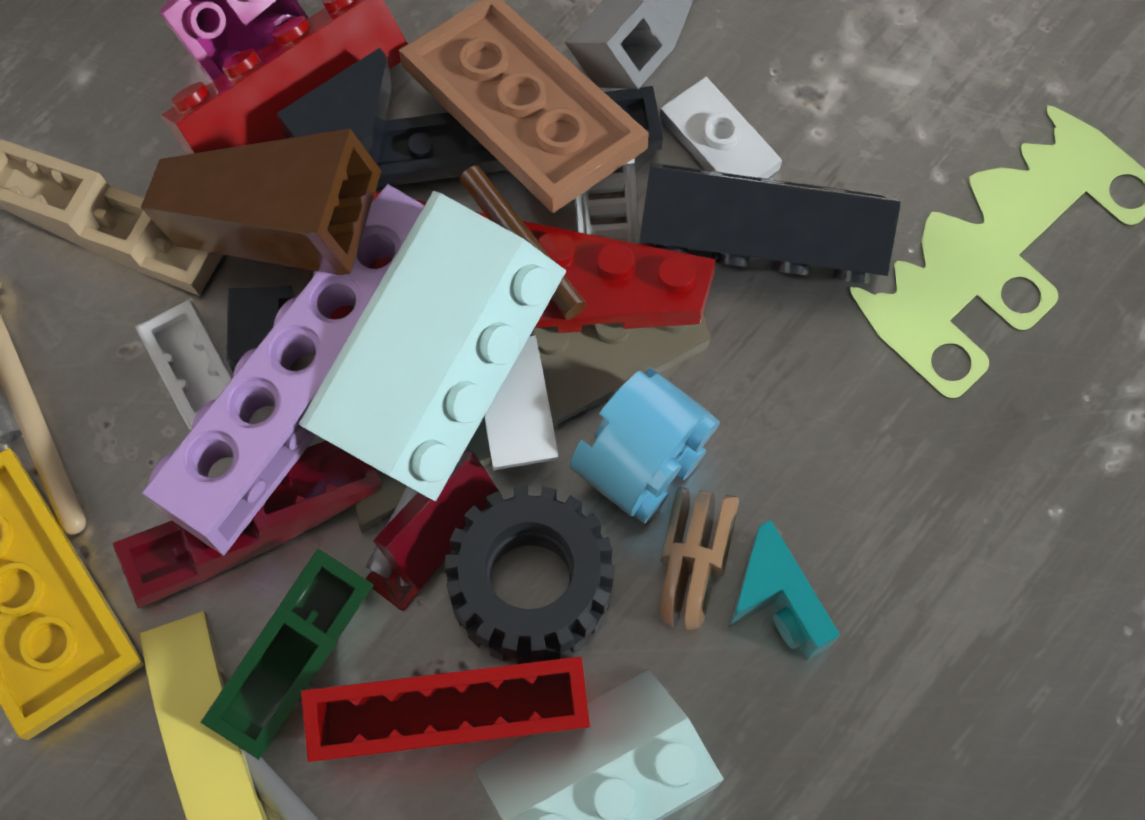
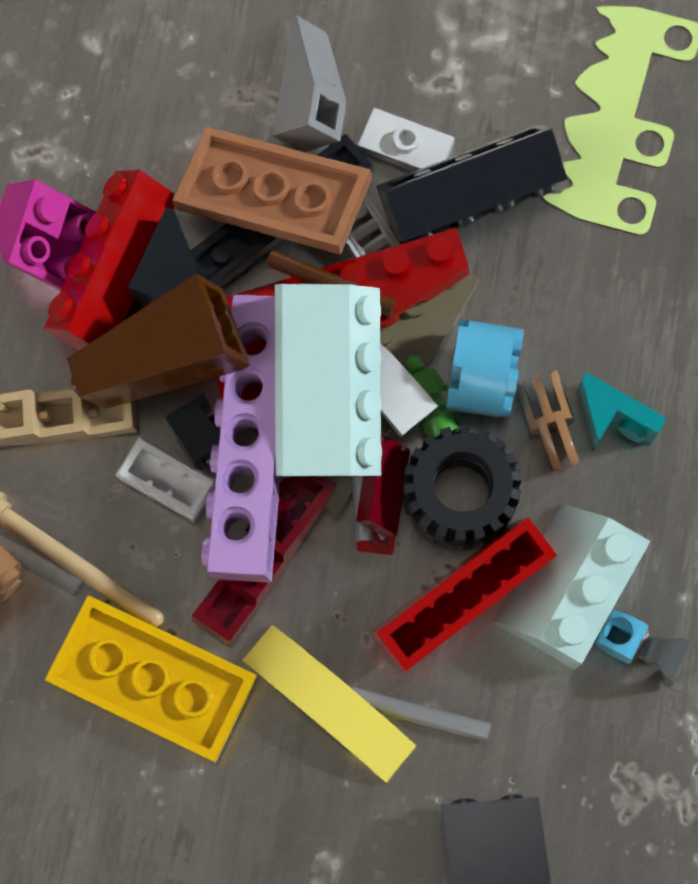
camera: 25 degrees left, 5 degrees up
dark green slope [200,548,374,760] -> none
none -> bright green piece [404,354,460,438]

